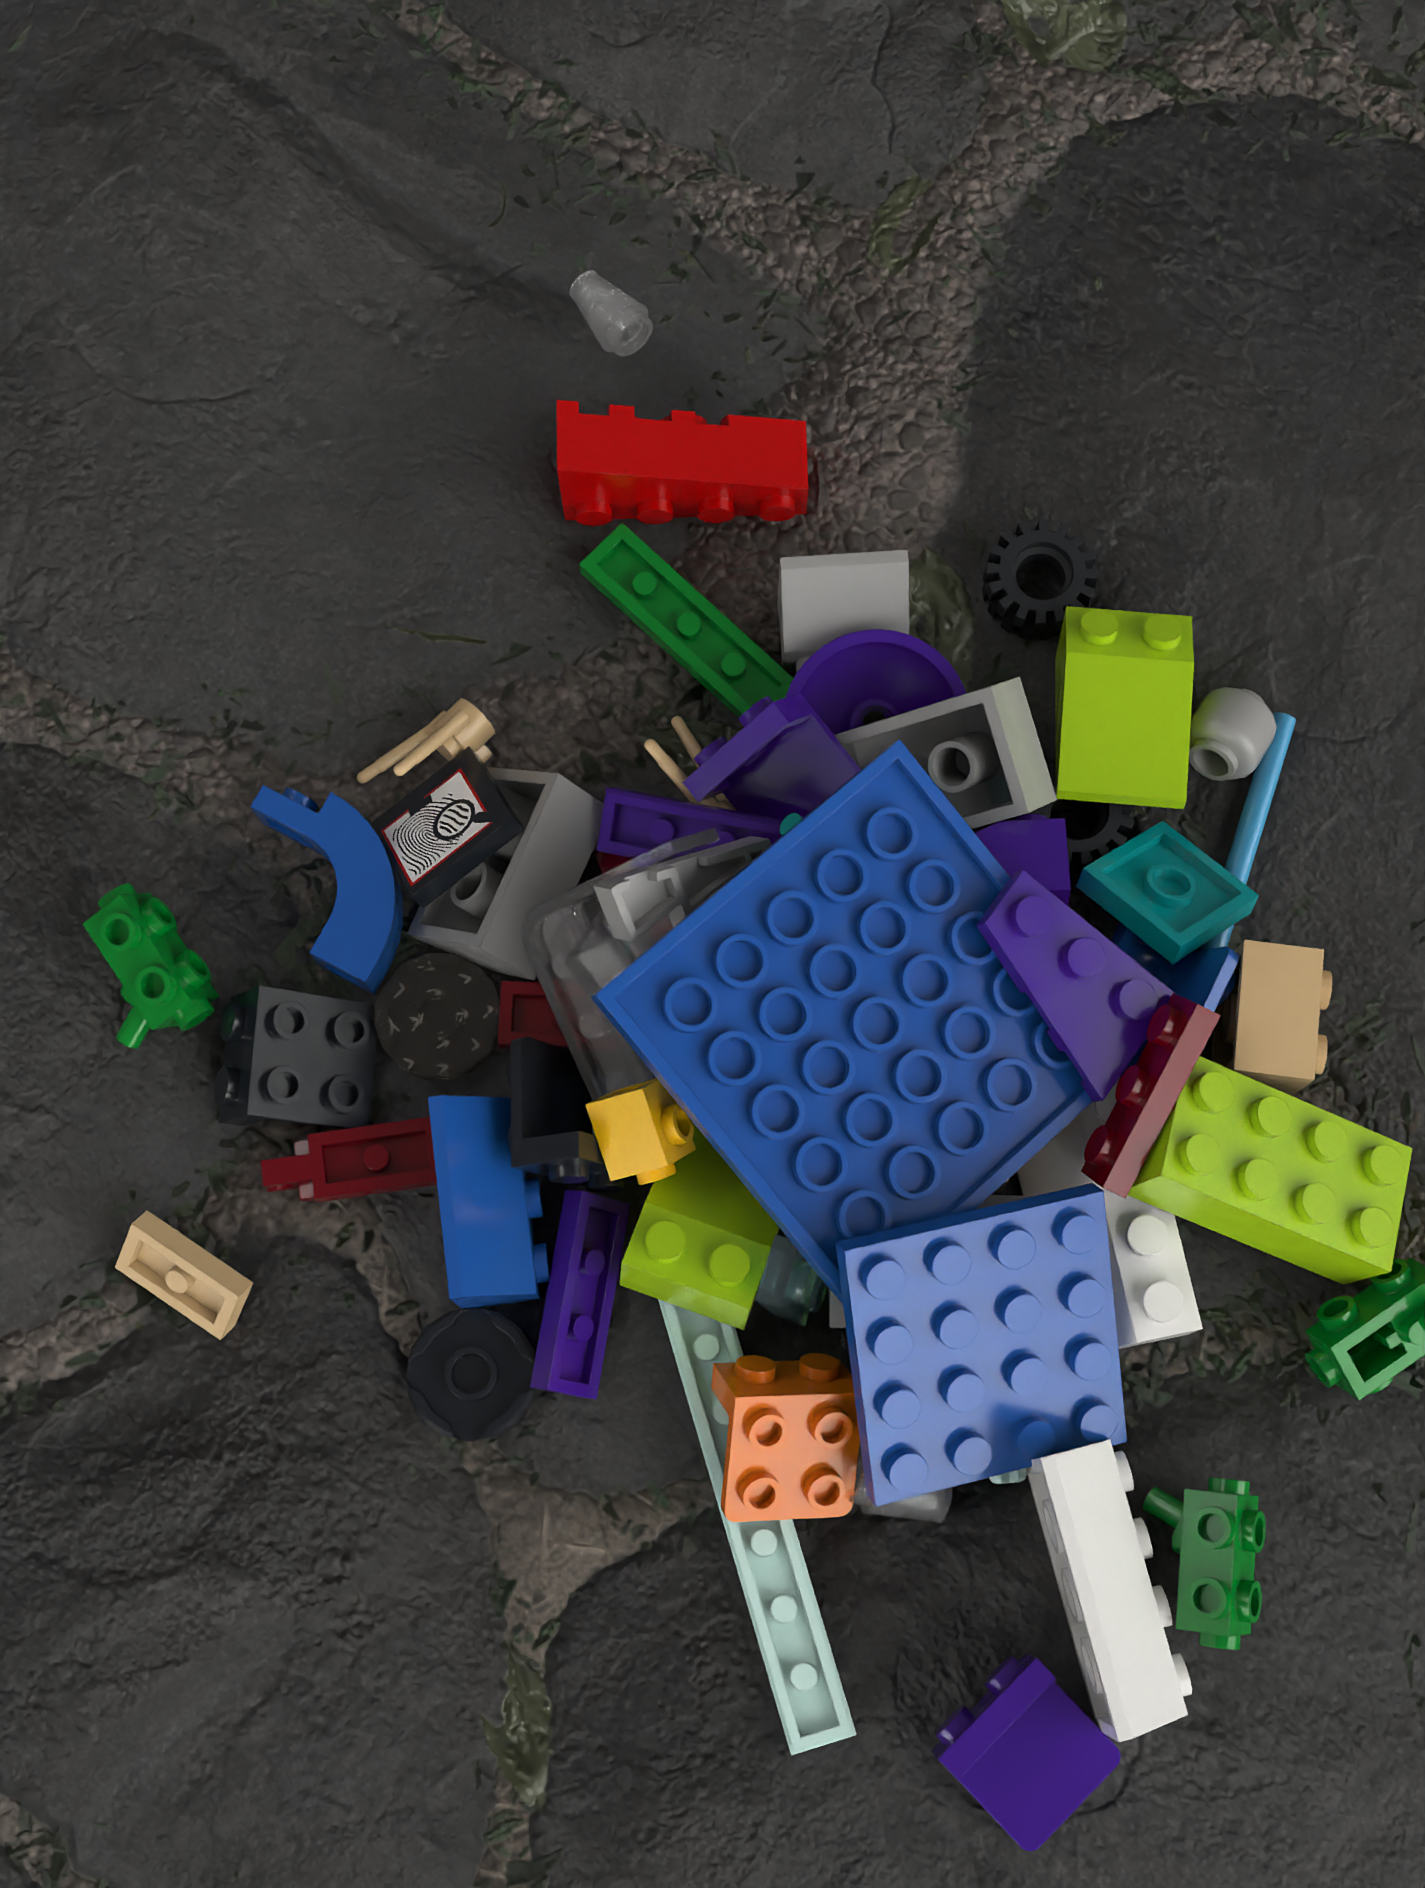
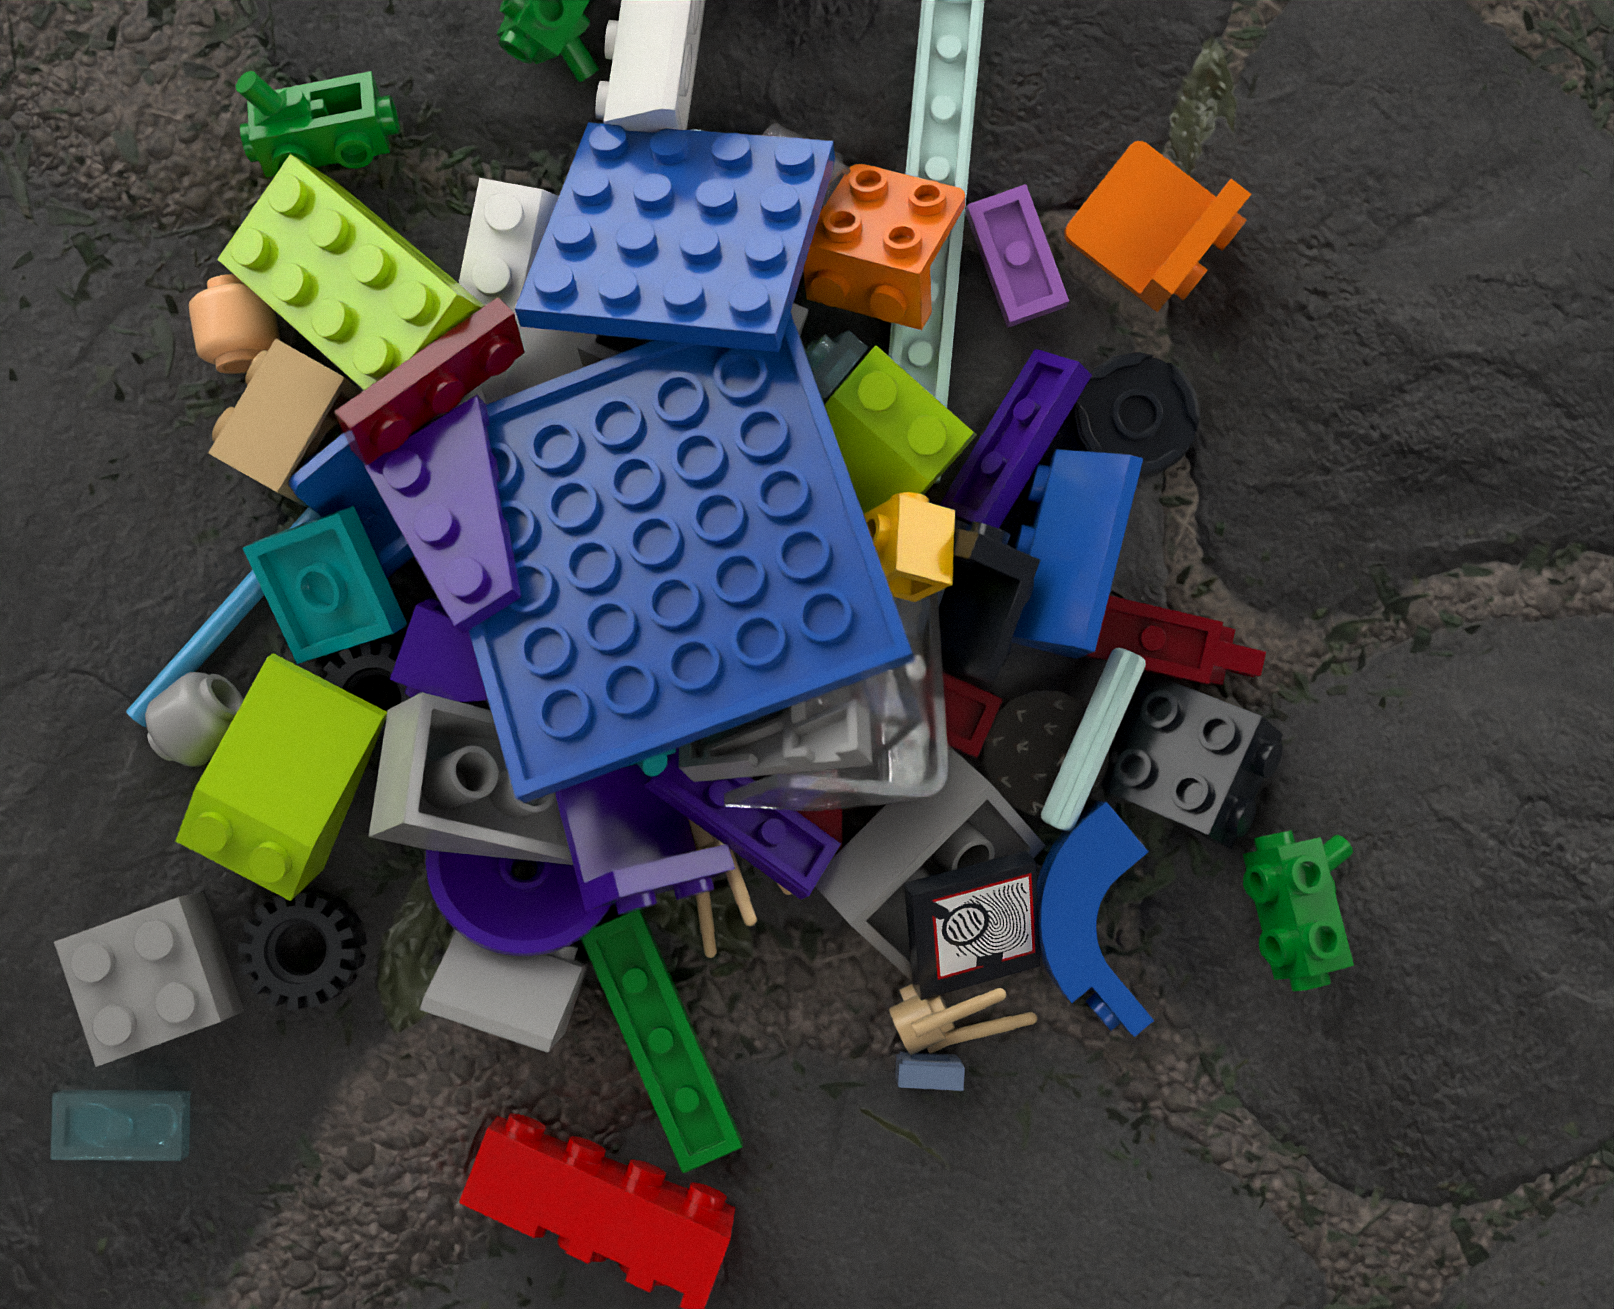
camera: 160 degrees left, 10 degrees up
tan plate [115,1210,253,1340] -> none
none -> clear light blue plate [51,1090,191,1161]
none -> light grey brick [54,892,244,1067]
none -> light nougat head [189,274,280,374]
none -> sand blue tile [895,1052,965,1091]
none -> medium lavender plate [965,184,1069,328]
none -> light aqua axle [1041,648,1146,832]
none -> orange bracket [1064,141,1251,312]

